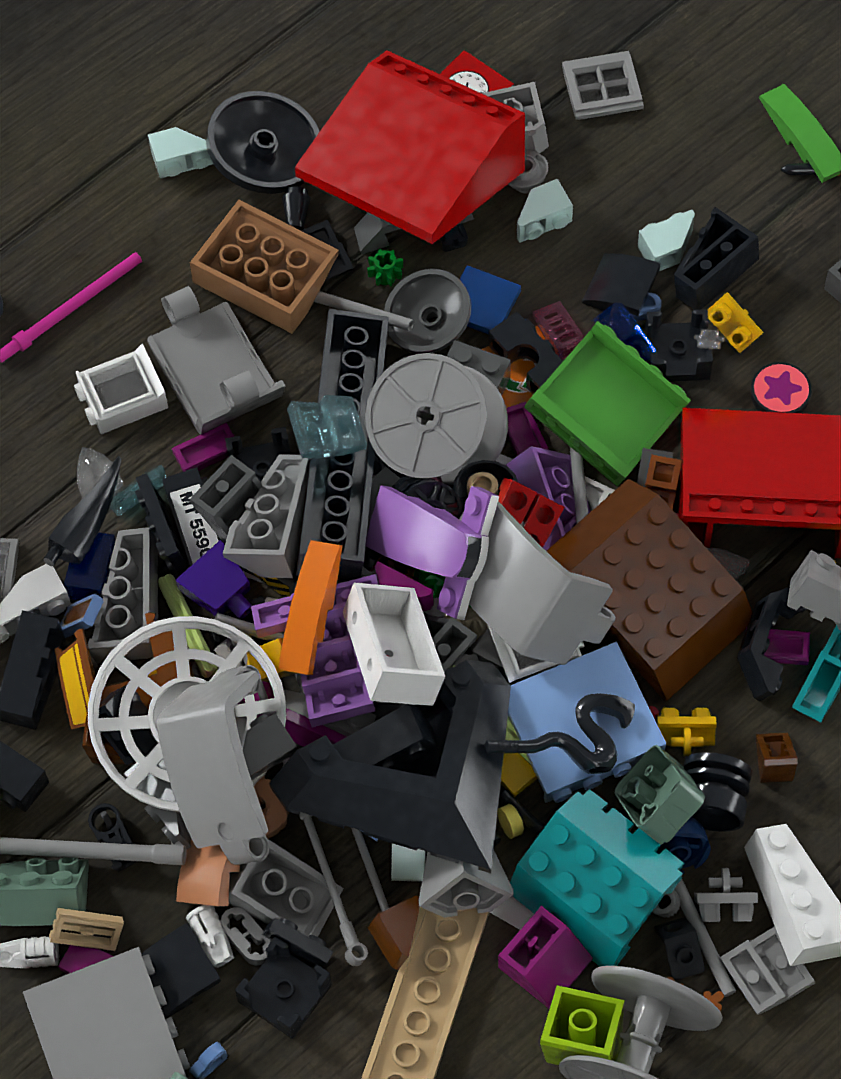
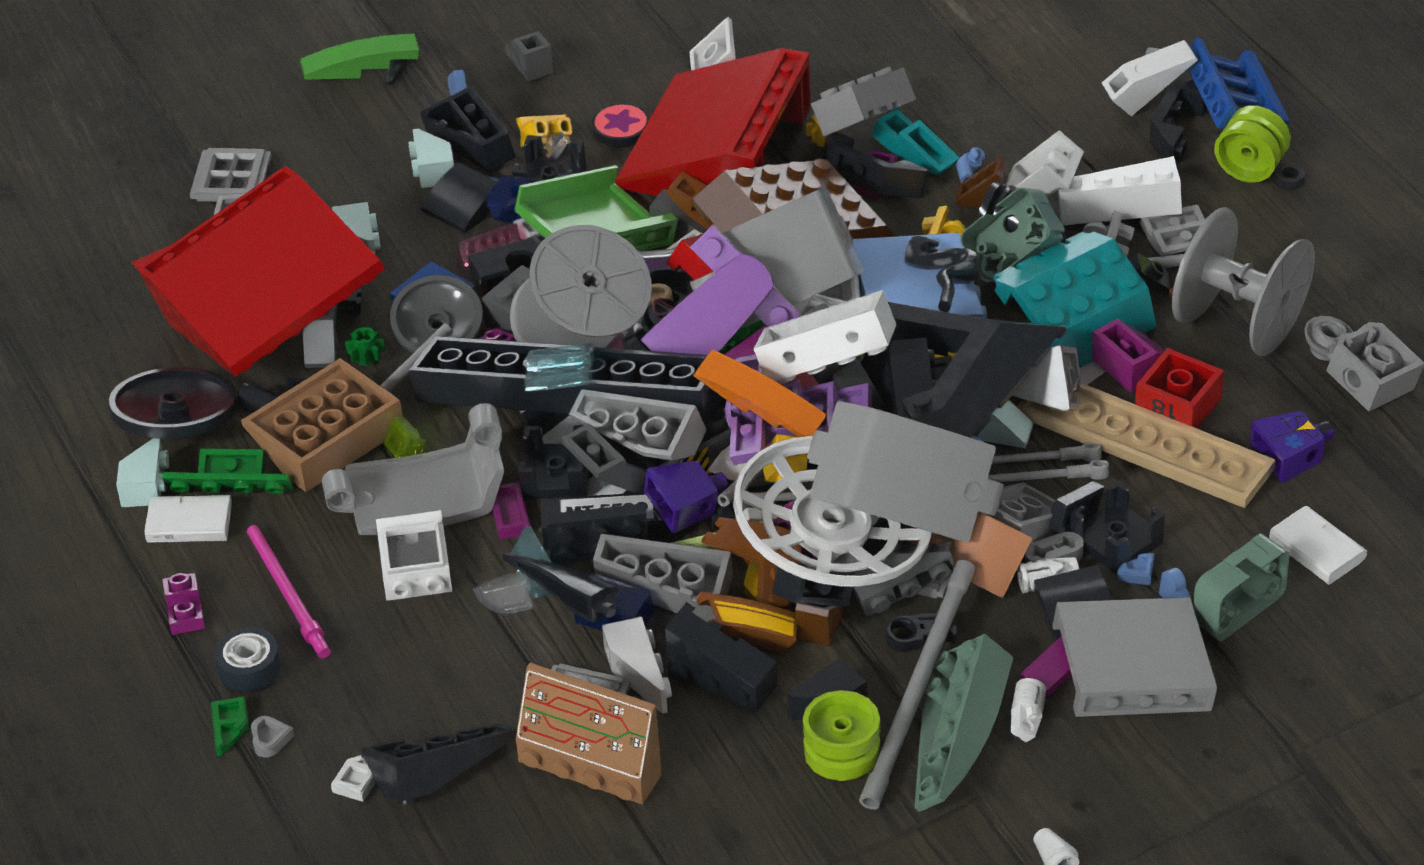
camera: 75 degrees left, 20 degrees down
tan tile [49,908,124,951] -> none
medium blue tile [60,594,104,638] -> none
reddish brown slope [368,896,420,970] -> none
lime slope [540,985,625,1065] -> none
none -> white piece [144,495,232,542]
none -> green bracket [162,449,294,494]
none -> magenta slope [162,573,205,635]
none -> clear neon green tile [383,417,427,458]
none -> medium blue tile [448,70,467,96]
none -> medium blue arm [956,147,985,182]
none -> white window [1006,130,1084,198]
none -> medium blue tile [1117,553,1155,585]
none -> red brick [1135,348,1224,428]

